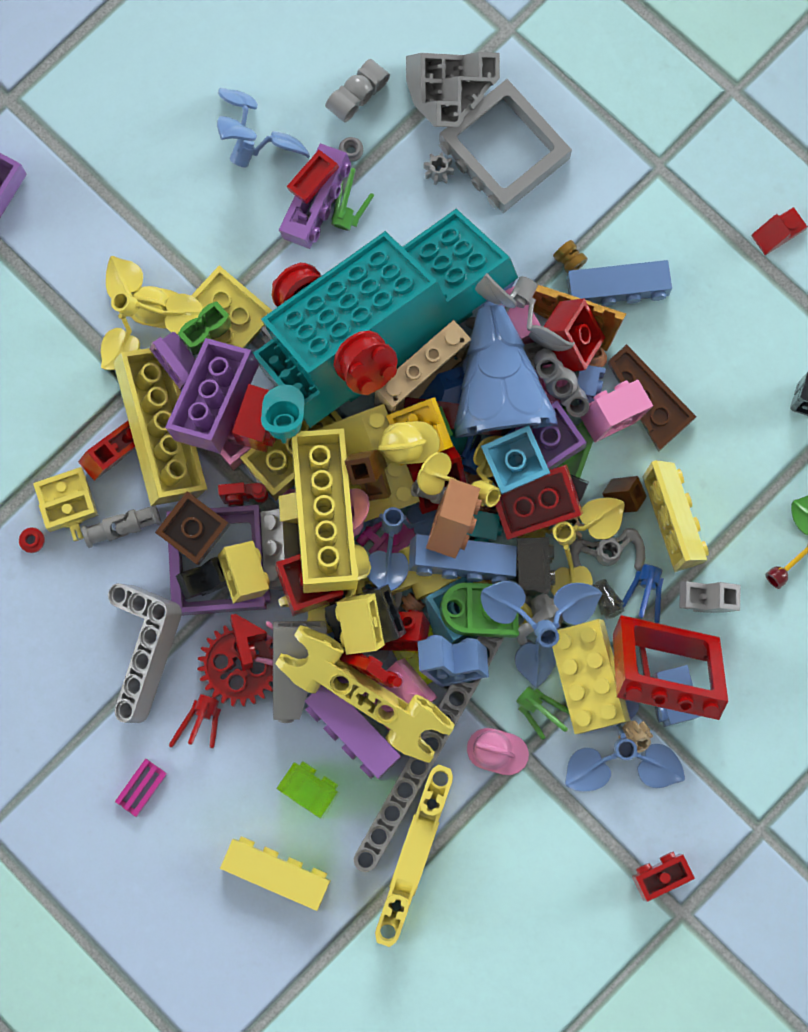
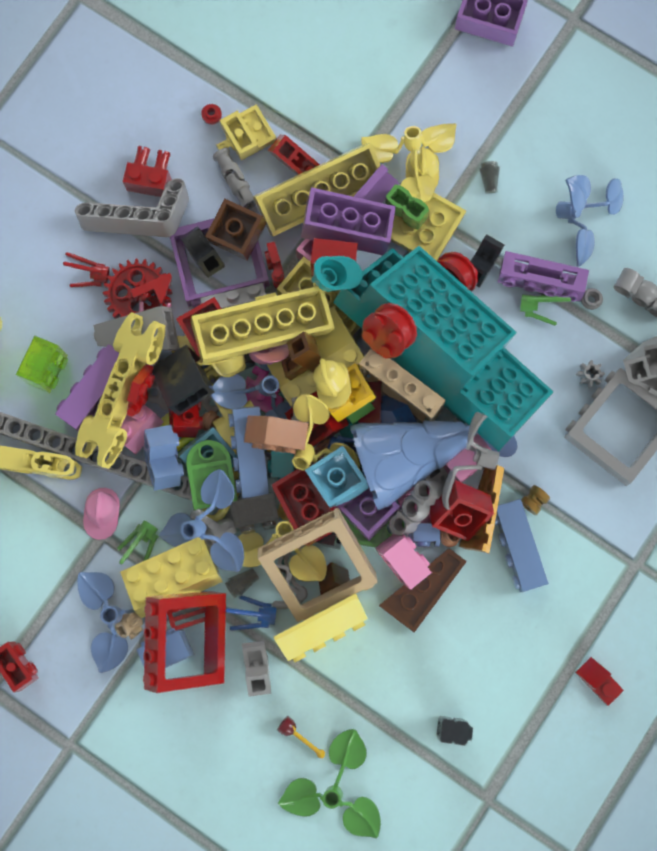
camera: 80 degrees right, 0 degrees up
dark pink tile [115,758,167,817] -> none
light yellow brick [218,541,270,604] -> none
red tile [286,150,339,204] -> none
light yellow brick [335,593,385,655] -> none
none -> red brick [122,146,172,197]
none -> tan piece [258,508,378,622]
none -> black brick [470,234,505,288]
none -> clear smoke cone [479,161,500,194]

